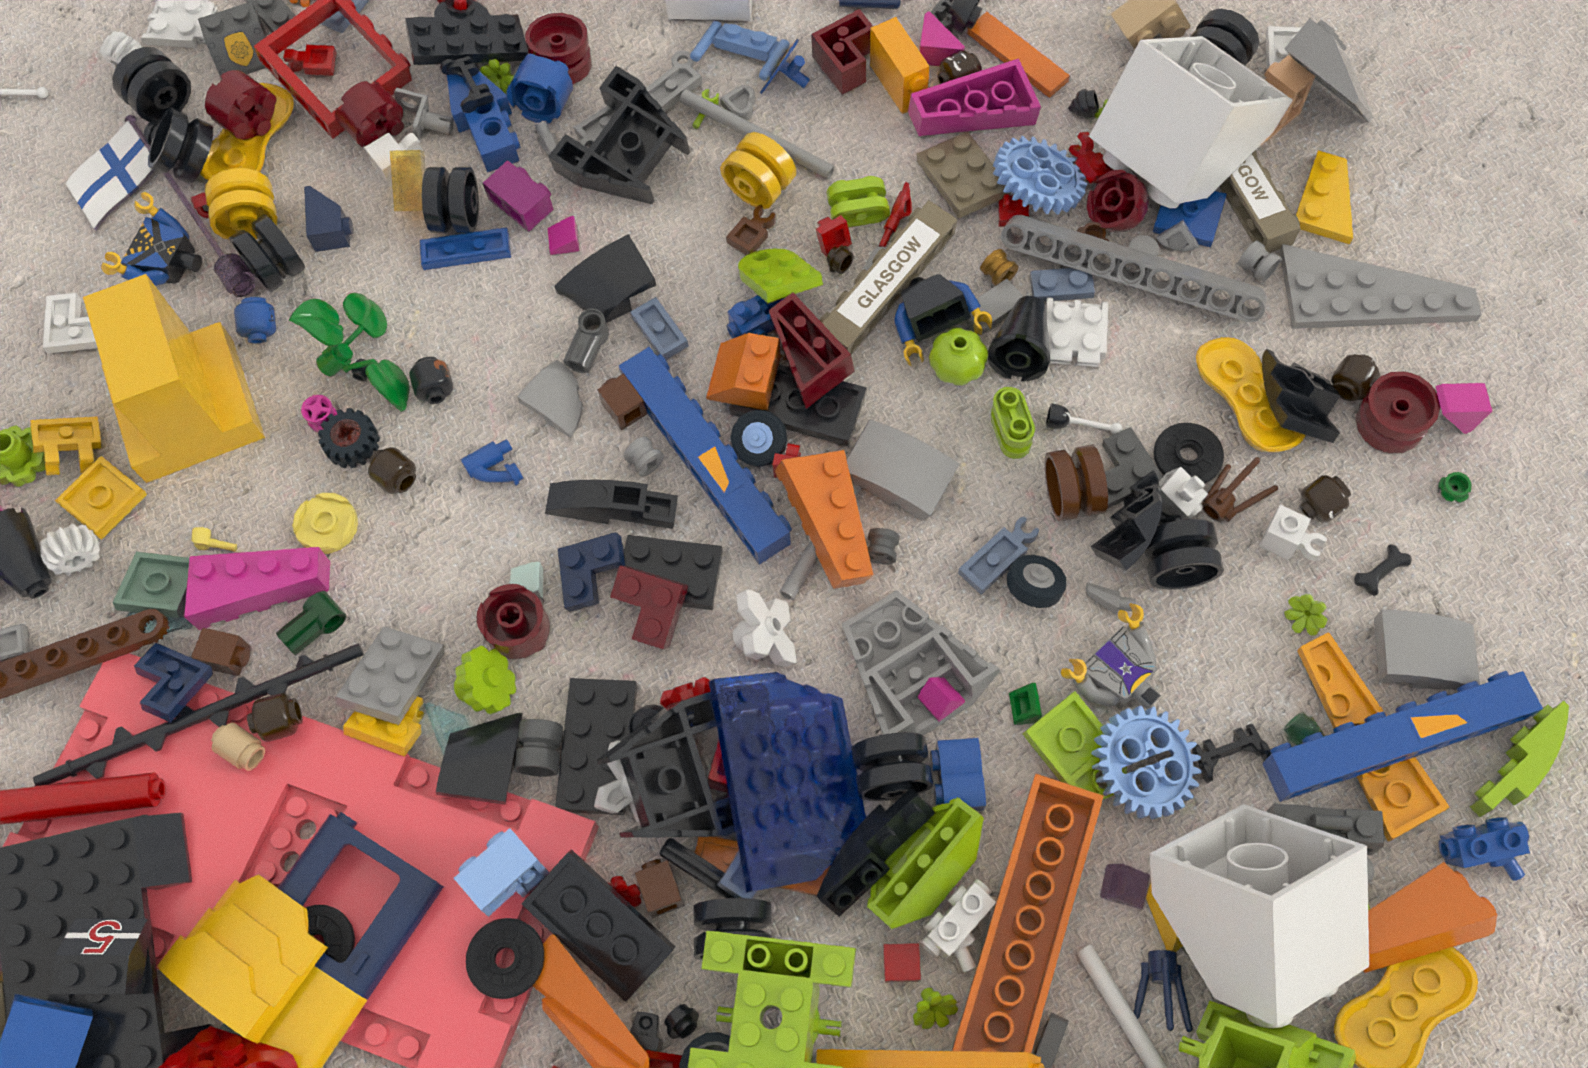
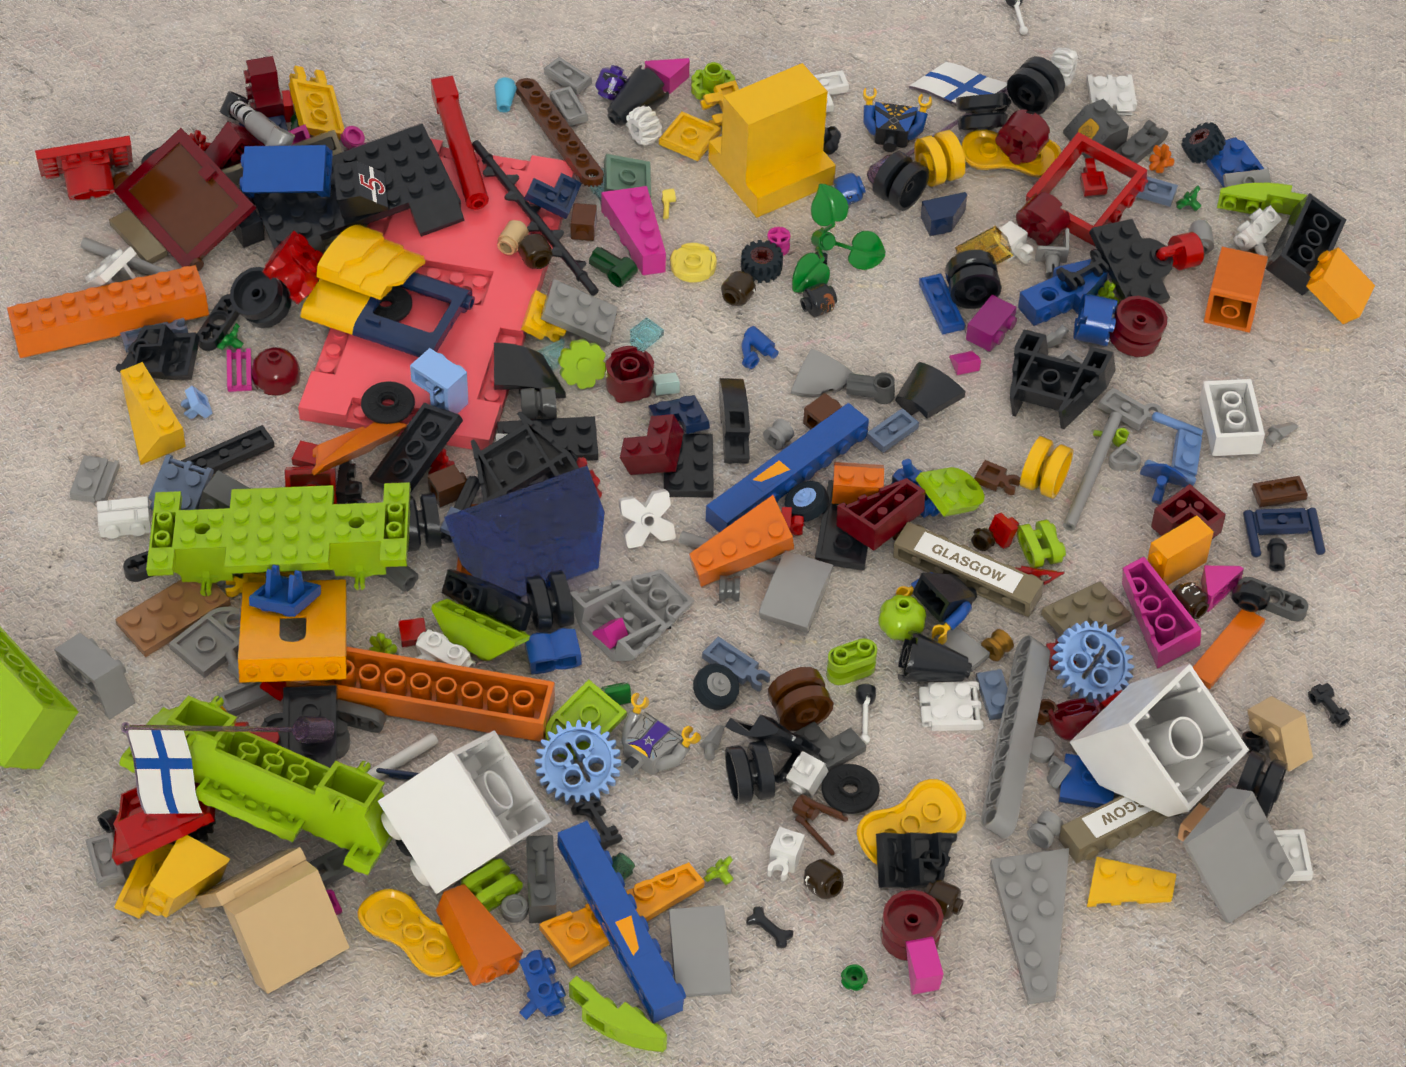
camera: 75 degrees right, 15 degrees down
none -> clear light blue tile [630,317,664,352]

